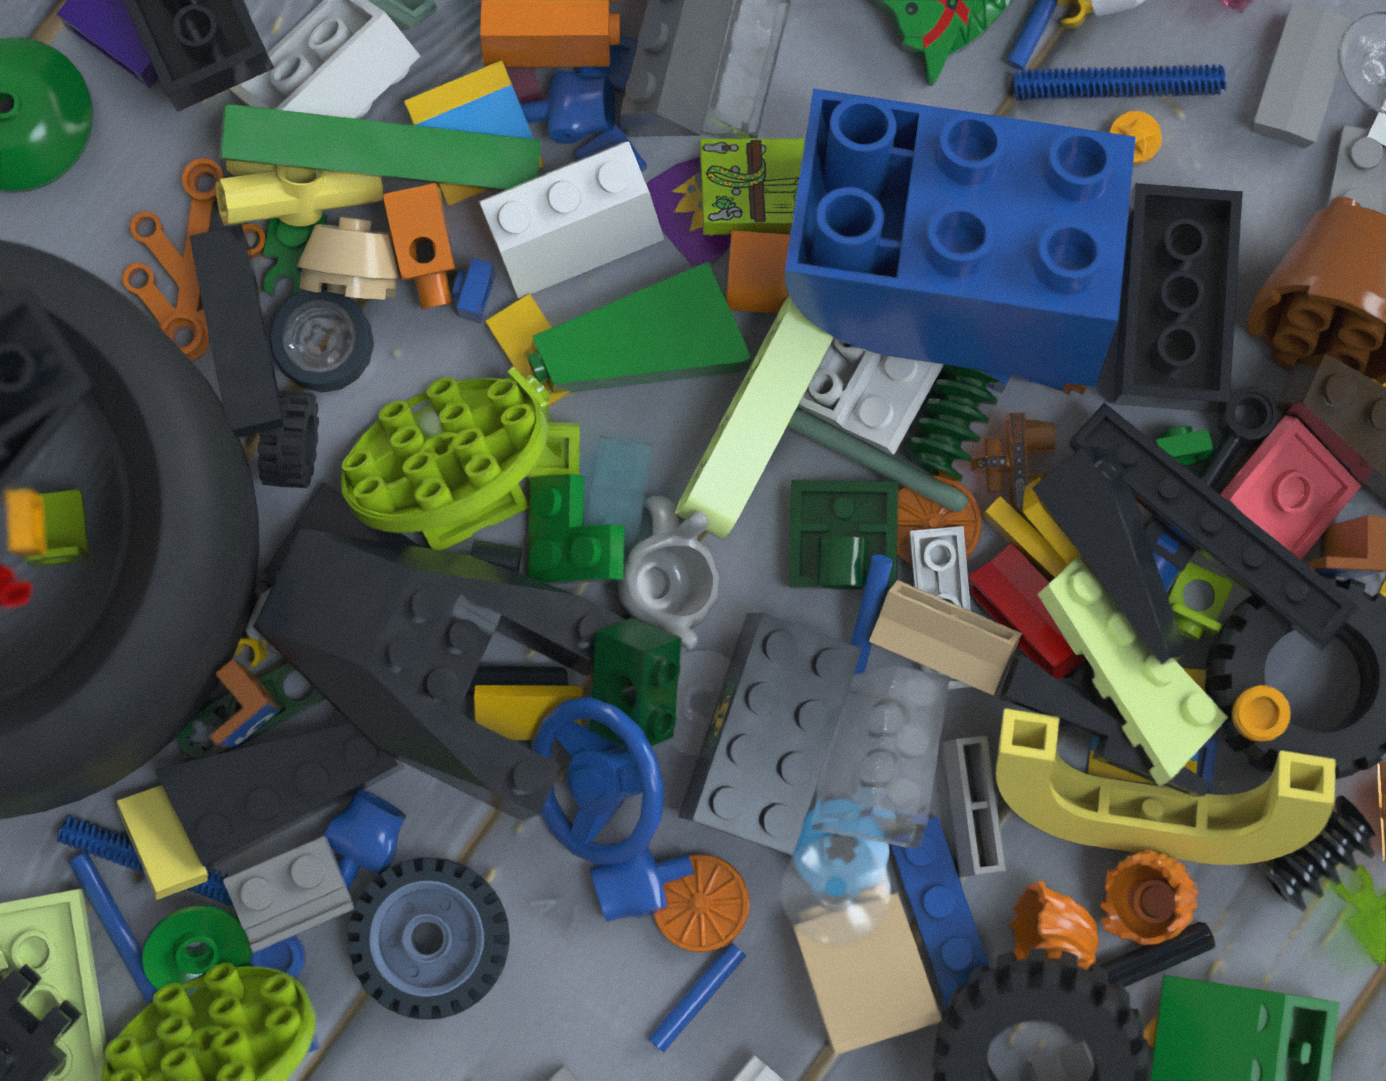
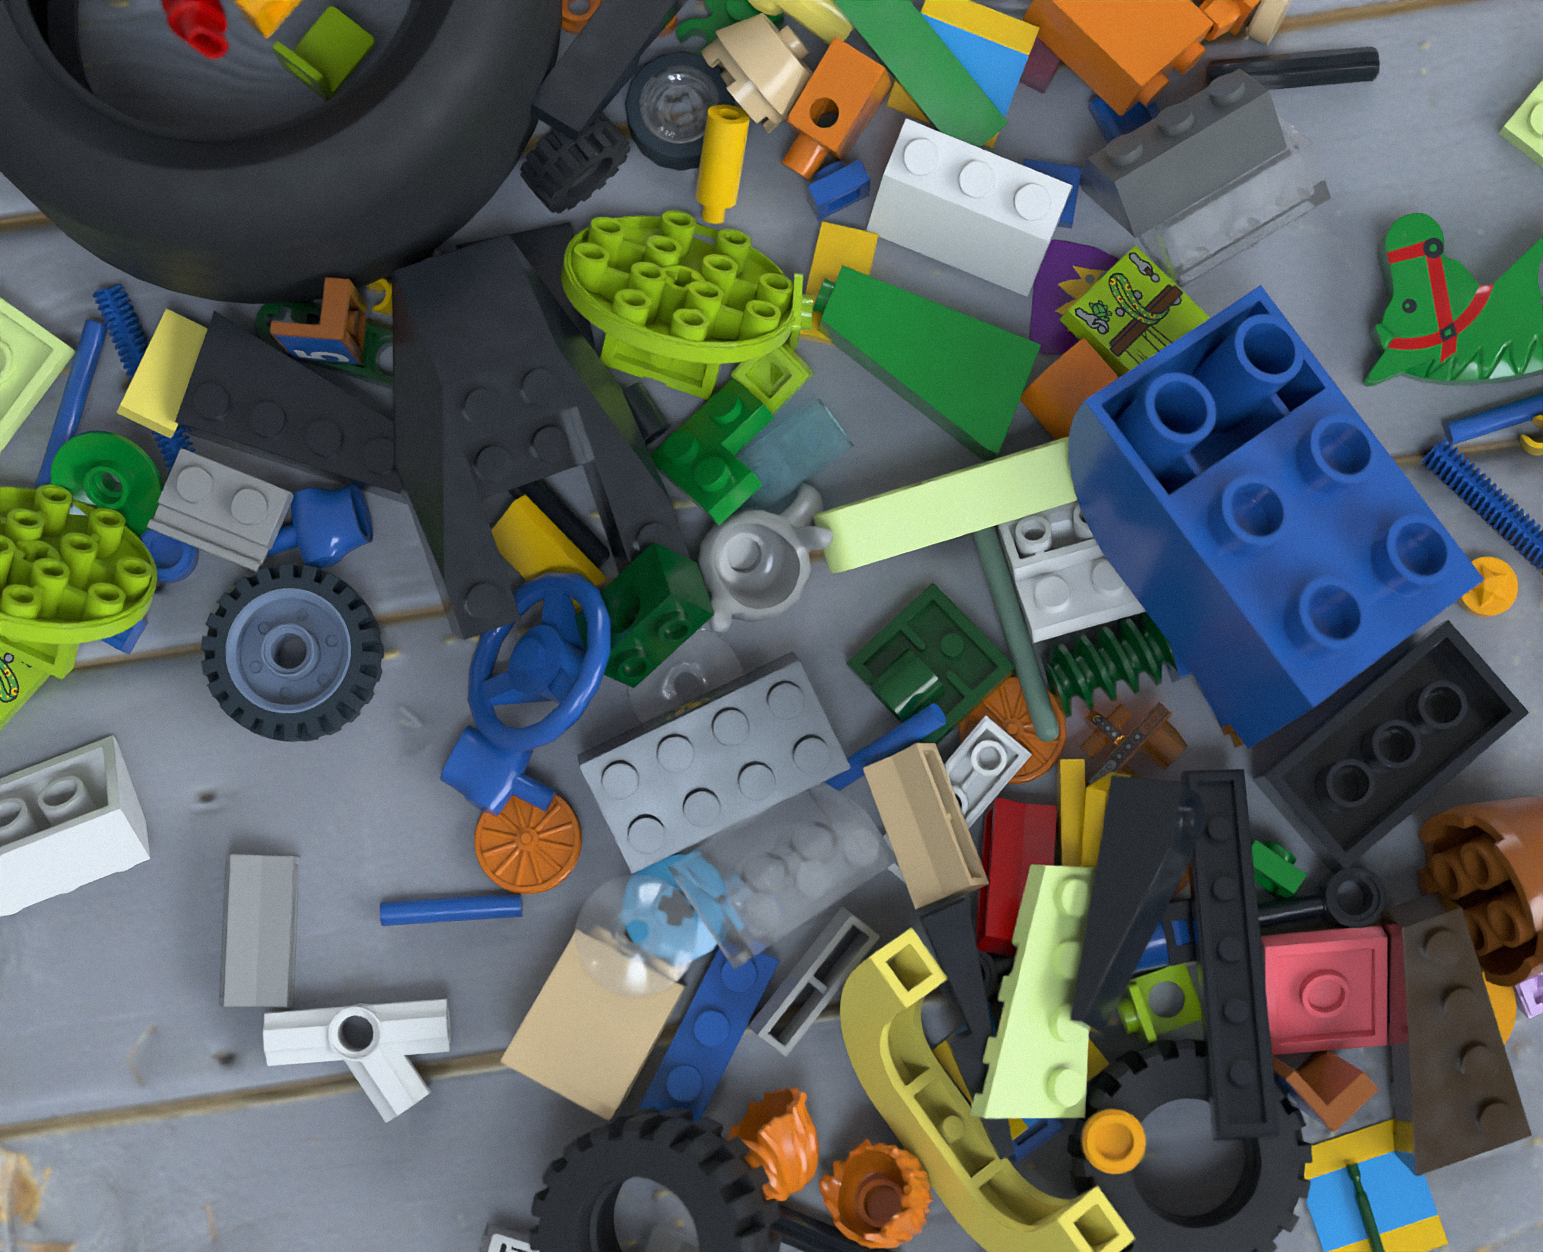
camera: 50 degrees right, 0 degrees up
blue piece [520,71,616,144] -> none
none -> yellow cylinder [695,105,750,224]

